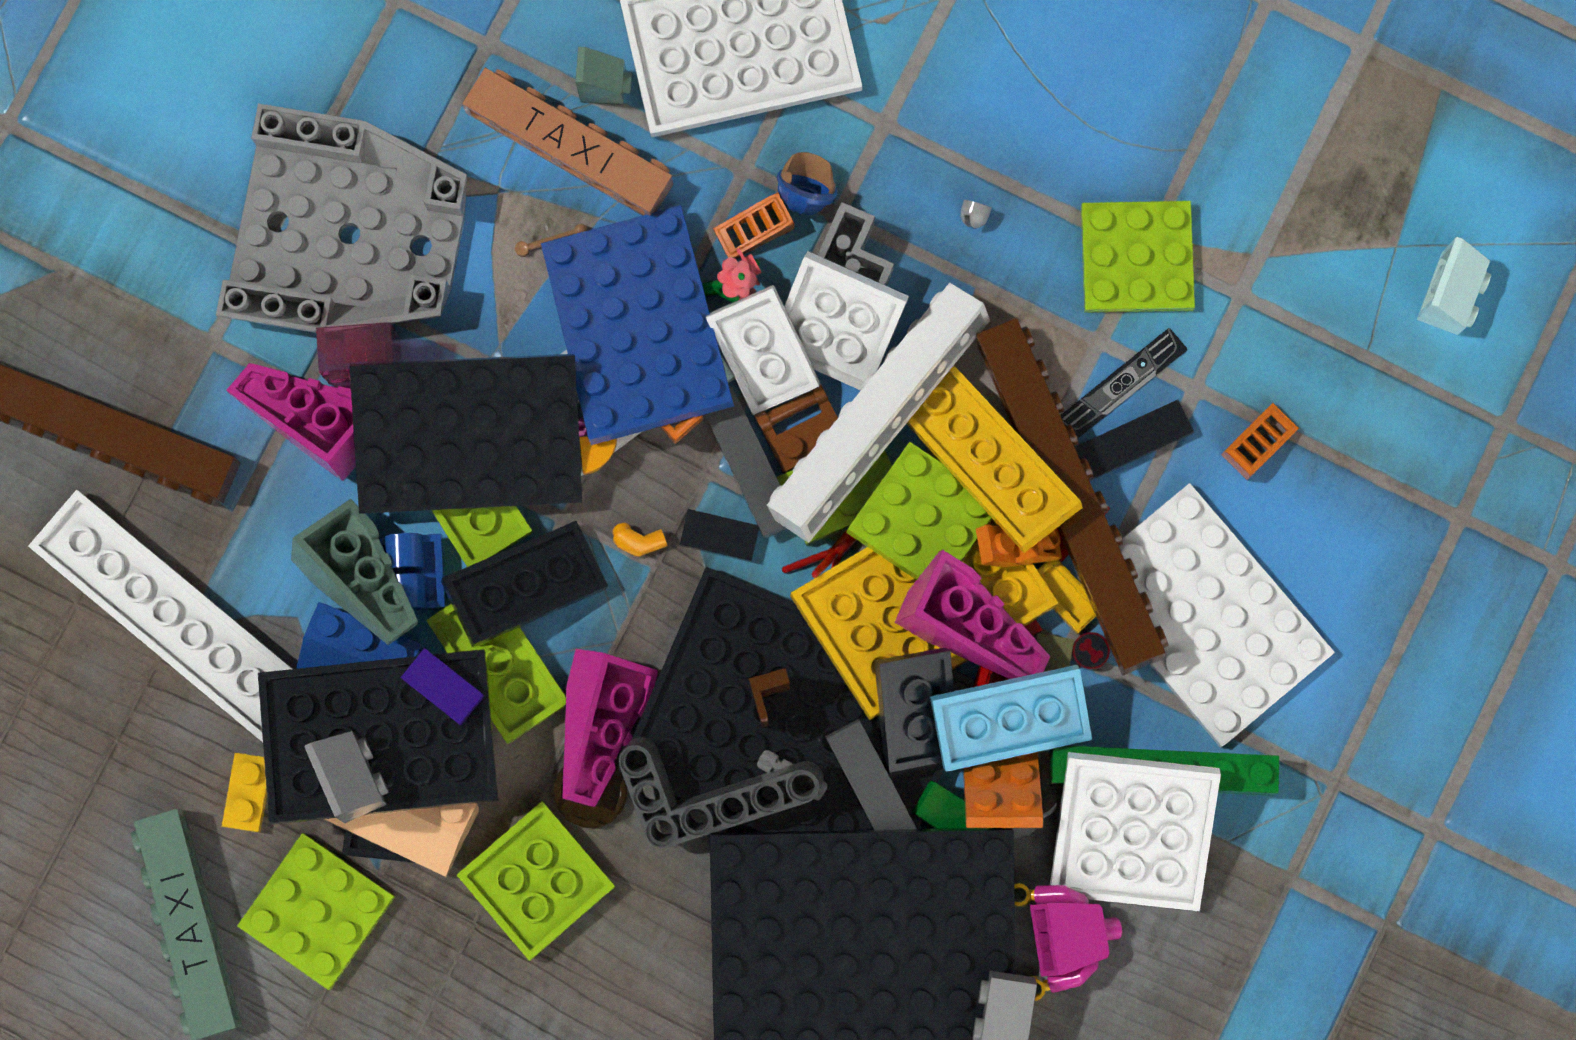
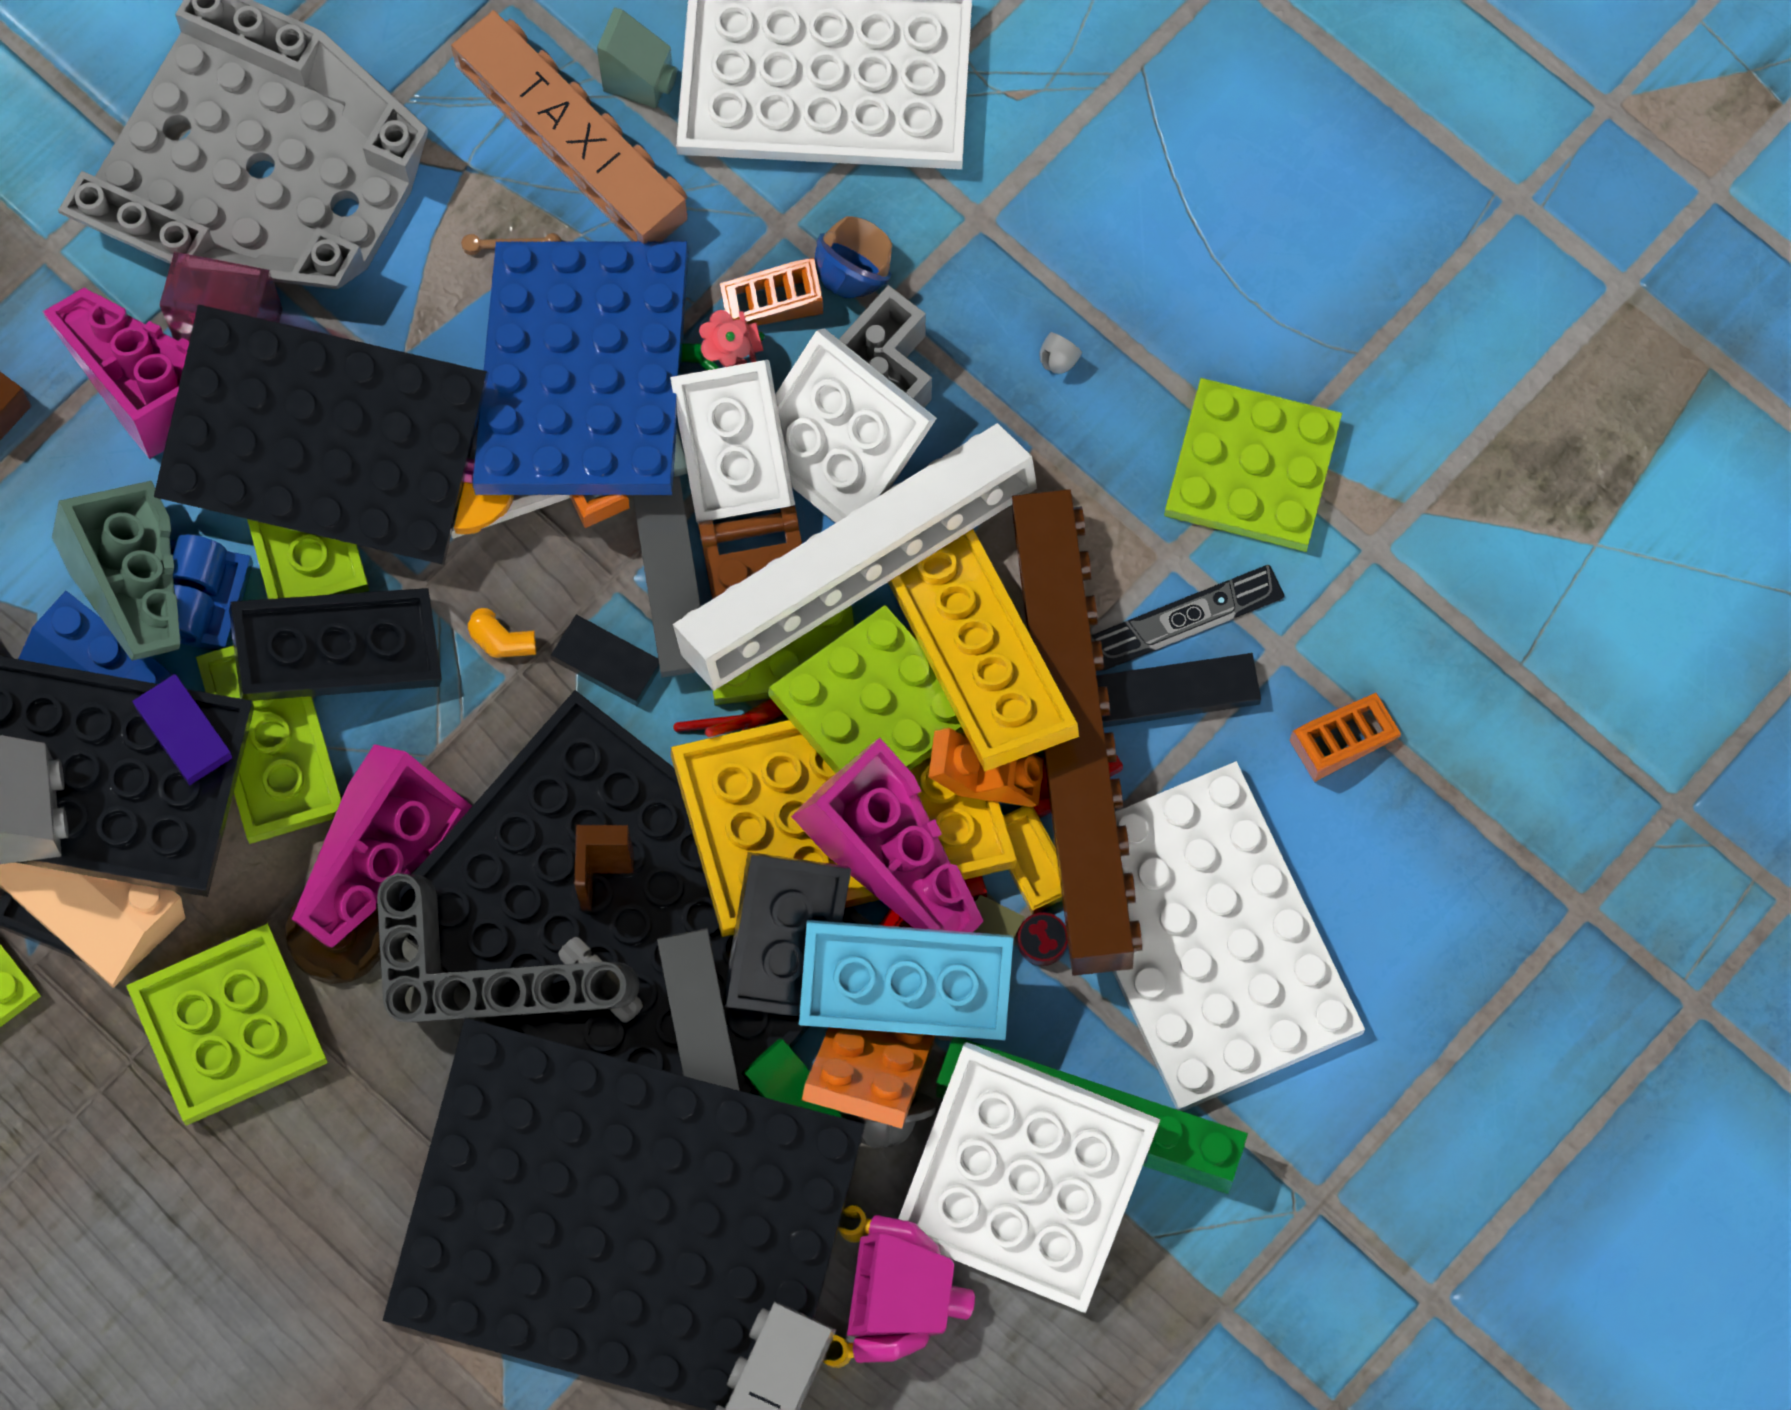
camera: 15 degrees right, 10 degrees down
light aqua slope [1417,237,1491,335] -> none

